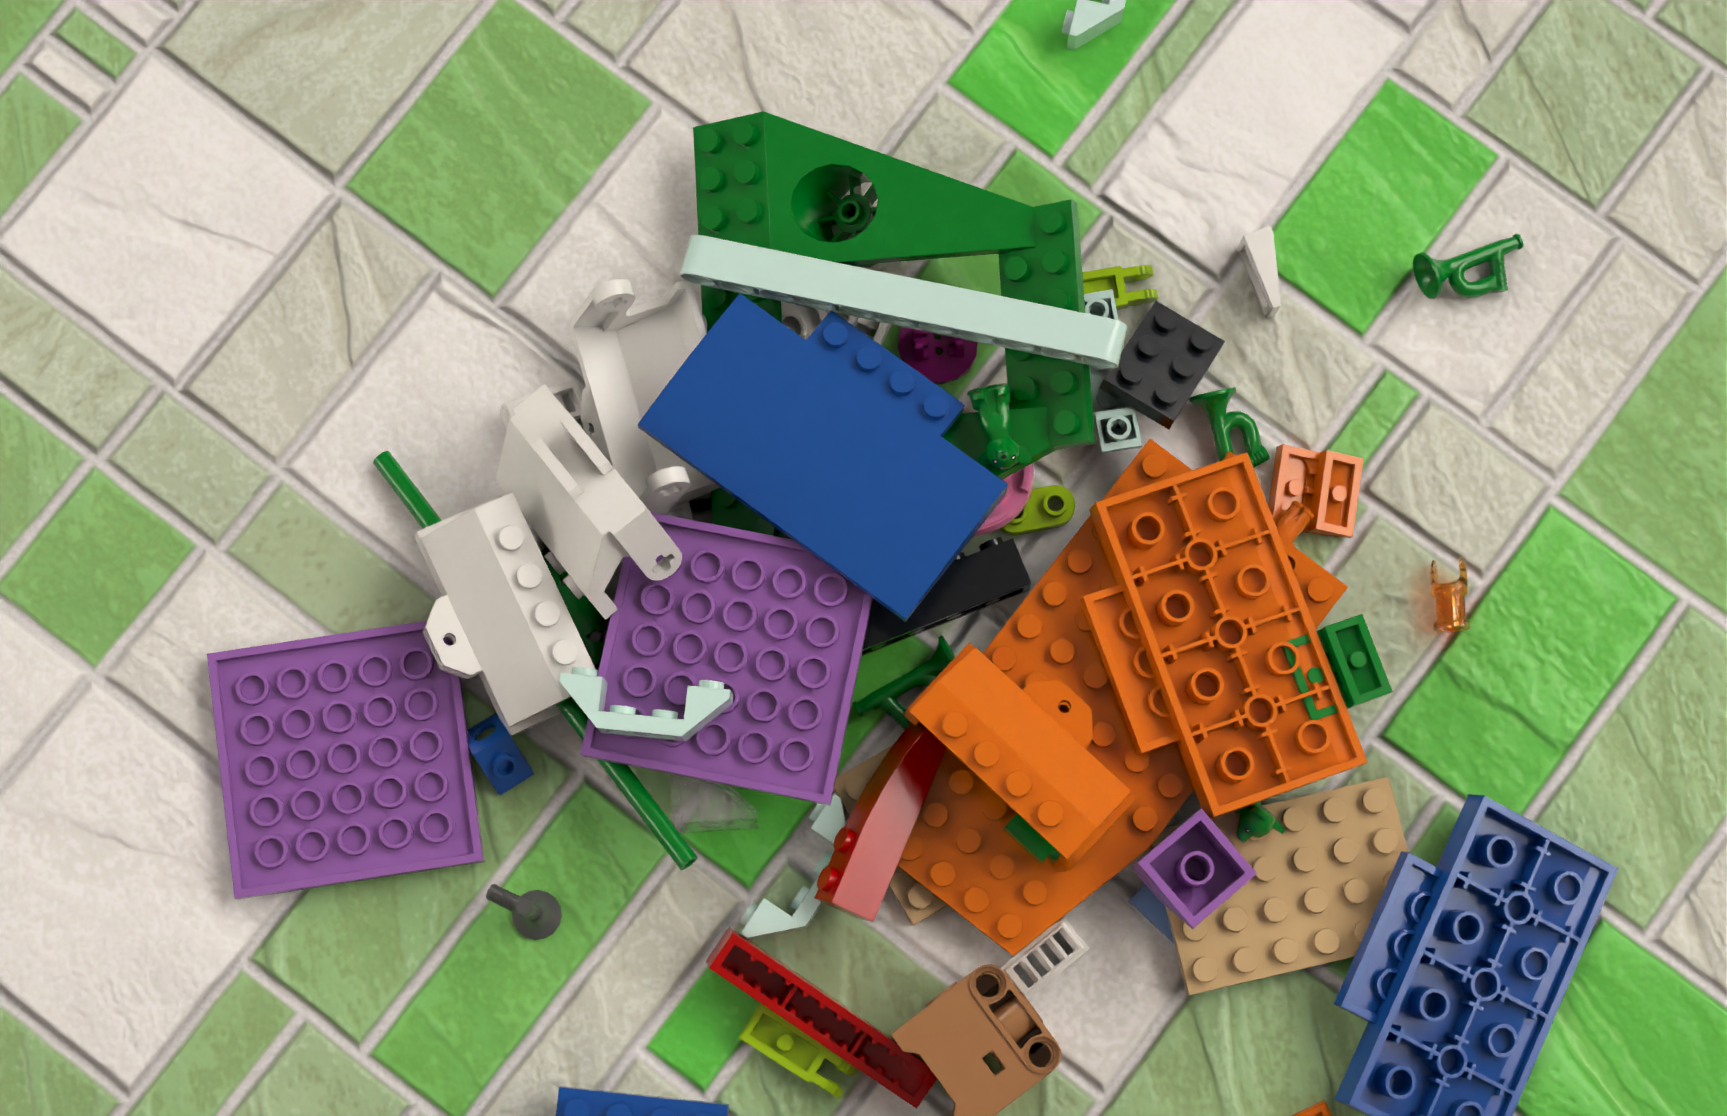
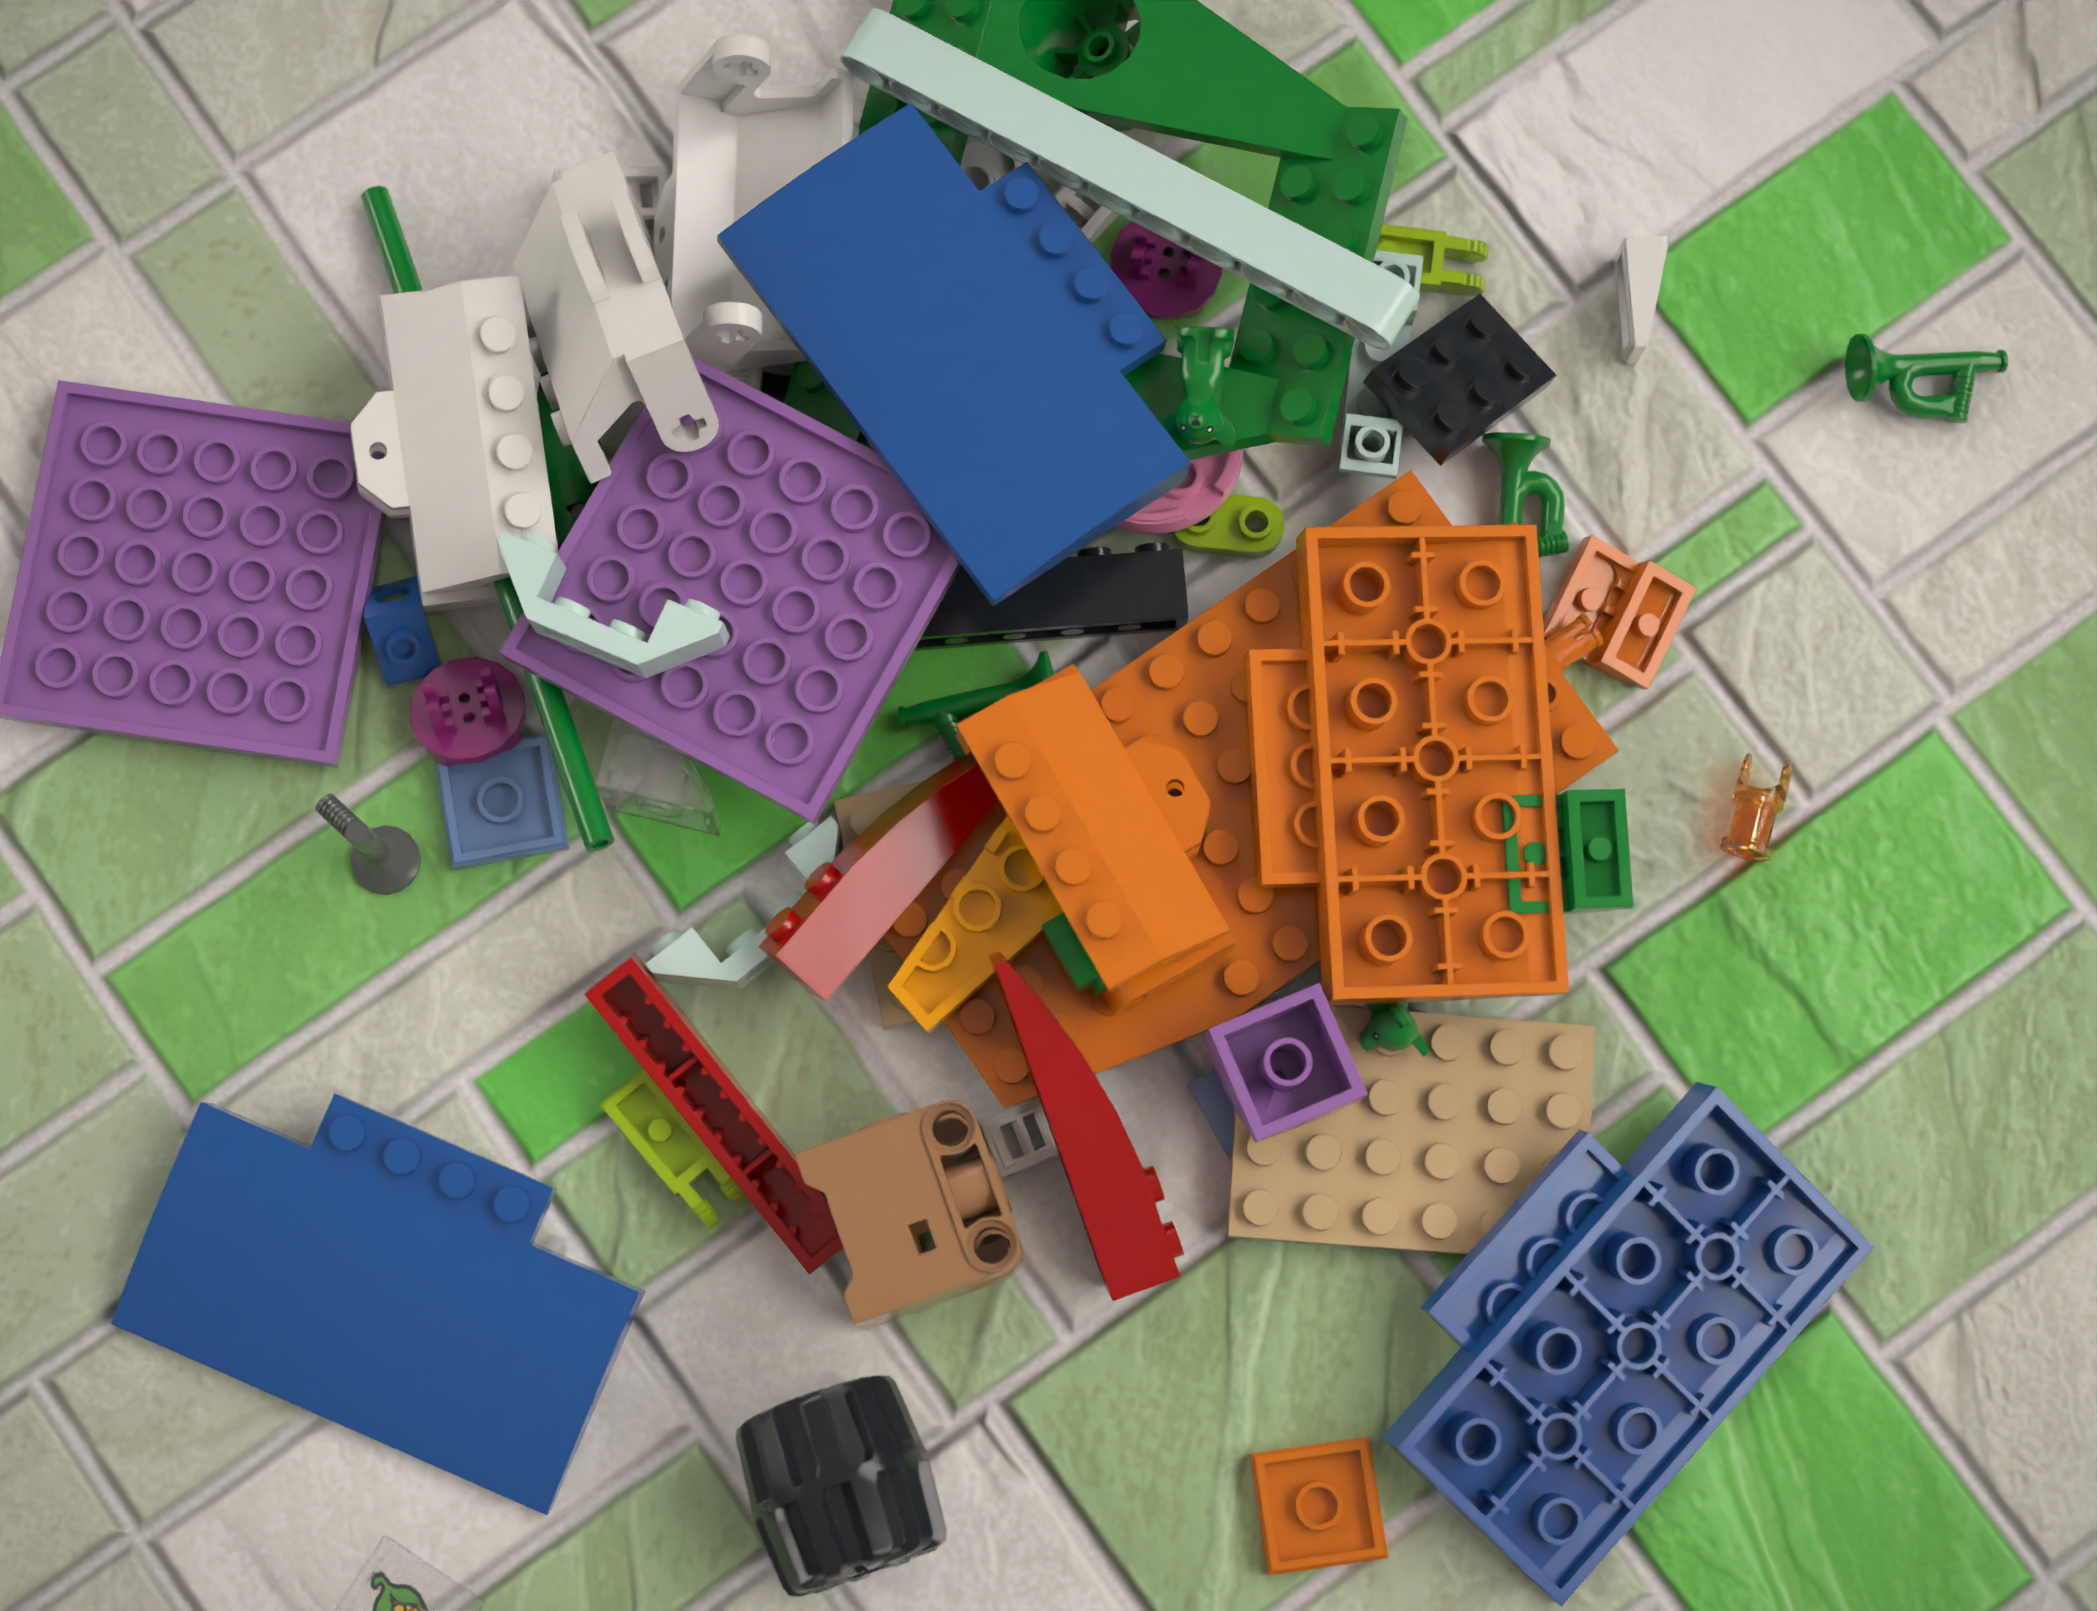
camera: 15 degrees right, 0 degrees up
none -> magenta plate [410,657,526,766]
none -> medium blue tile [435,734,570,871]
none -> light orange wing [887,815,1063,1034]
none -> red slope [989,951,1184,1301]

